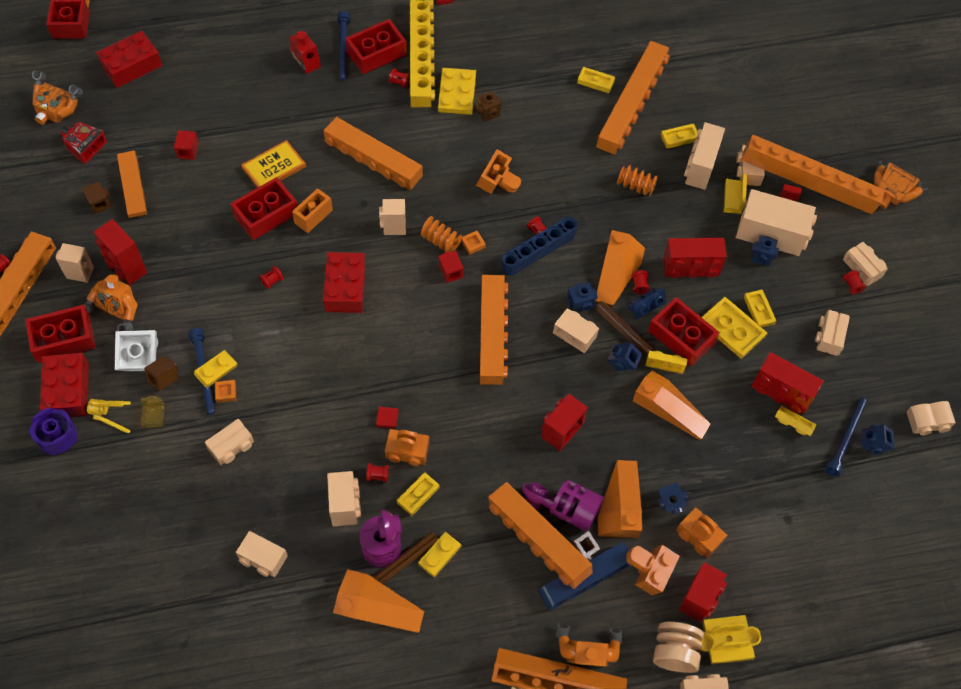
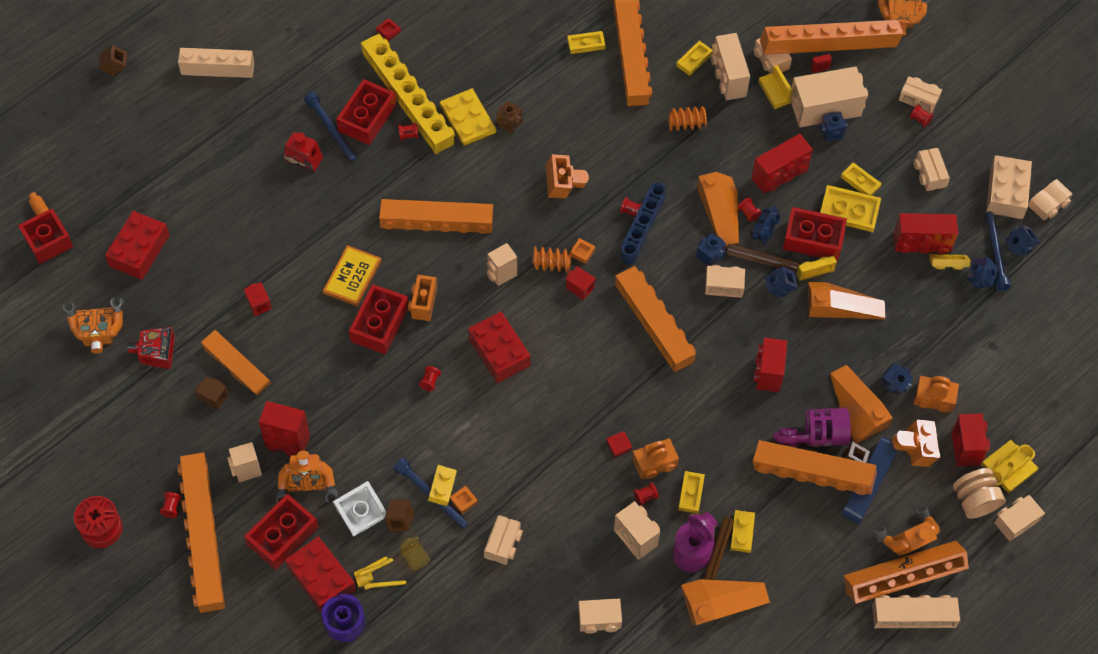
camera: 30 degrees left, 0 degrees up
none -> dark blue brick [967,257,998,288]
none -> light nougat brick [986,155,1032,219]

